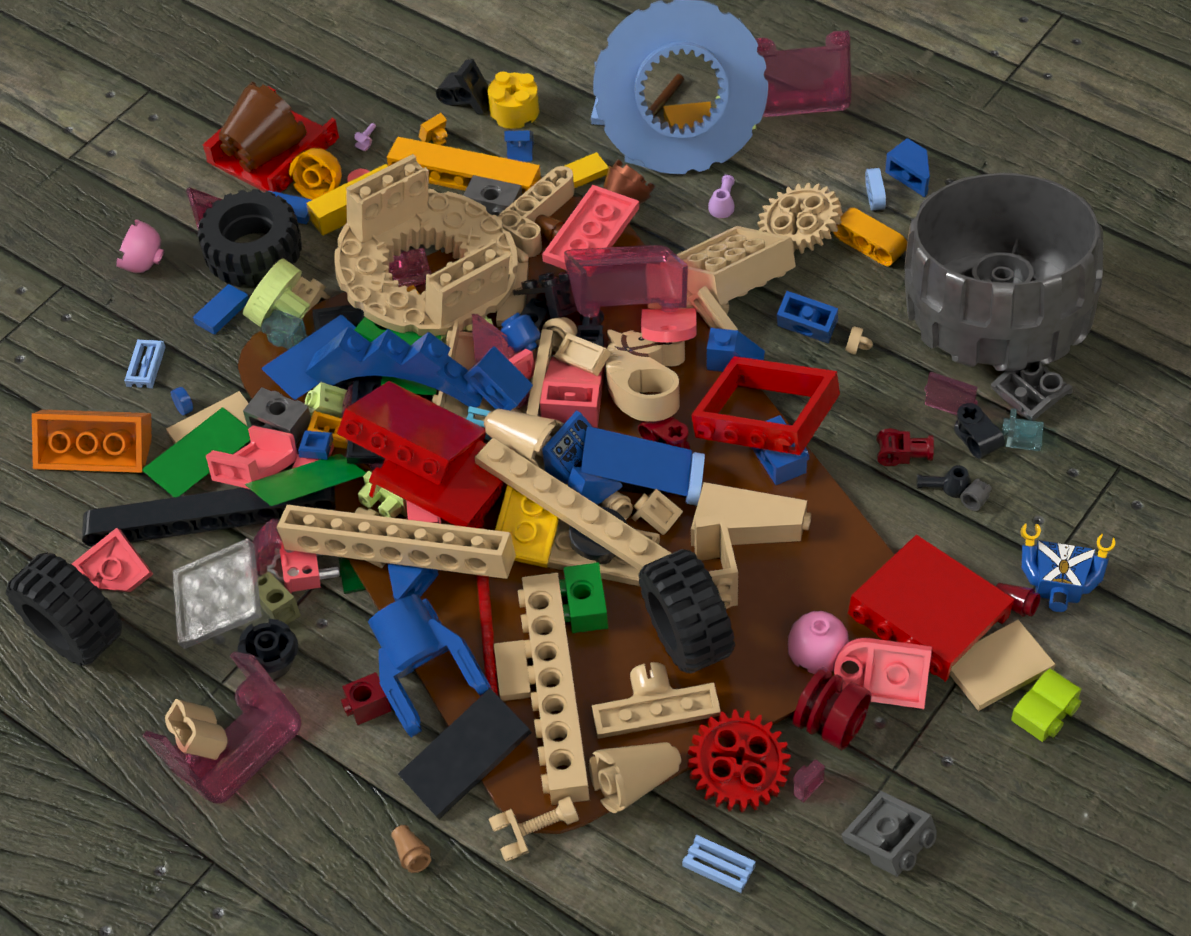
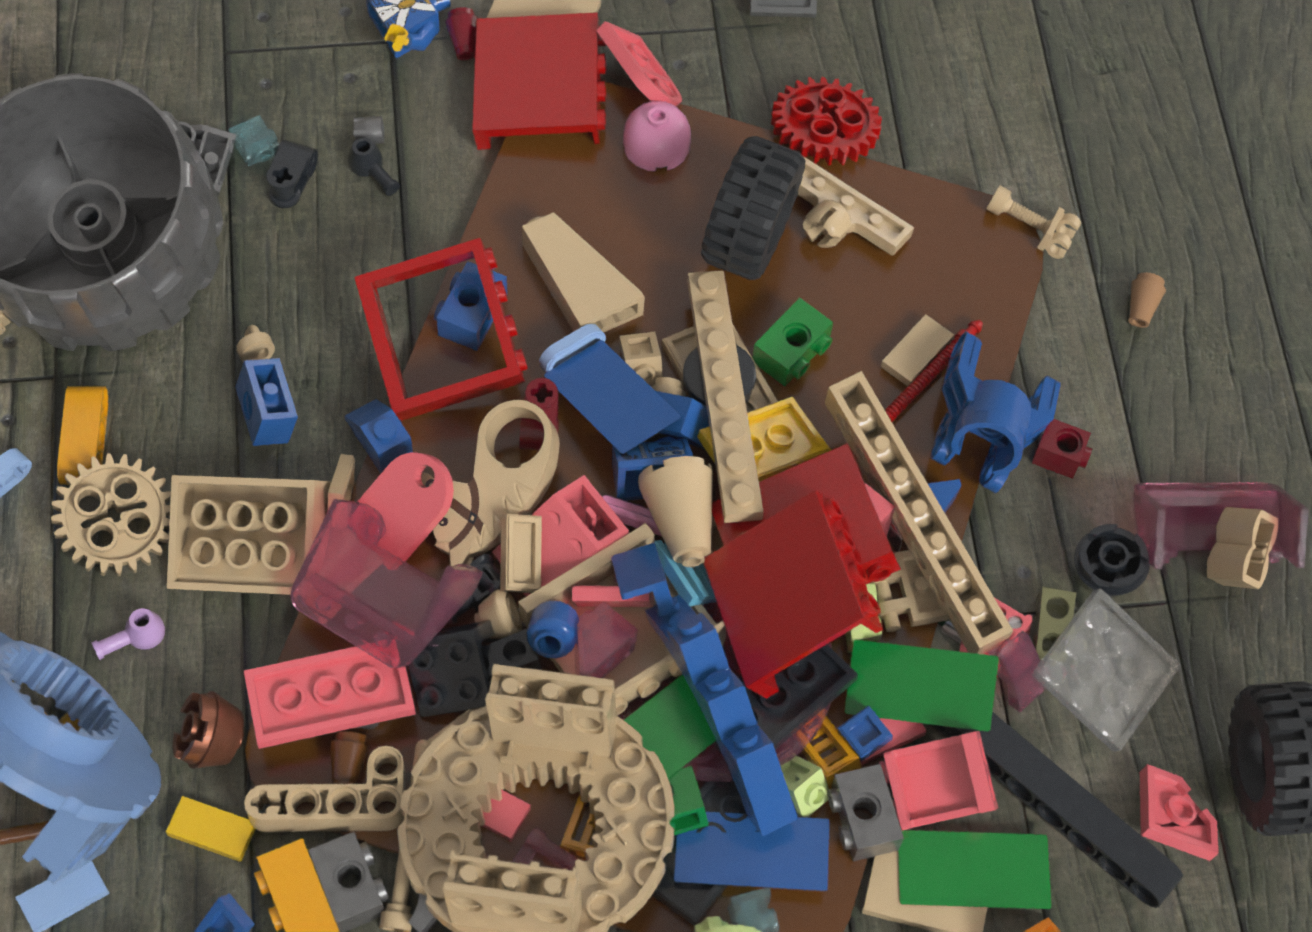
camera: 140 degrees left, 10 degrees up
black tile [398,688,532,819] -> none
tan brick [518,573,589,805] -> none
tan cone [589,742,681,813] -> none
light blue tile [682,835,755,893] -> none
tan panel [694,513,738,609] -> none
dark red wheel [793,667,872,751] -> none
clear pink plate [793,759,825,803] -> none
dark red connector [876,428,934,466] -> none
clear pink piece [924,372,978,415] -> none

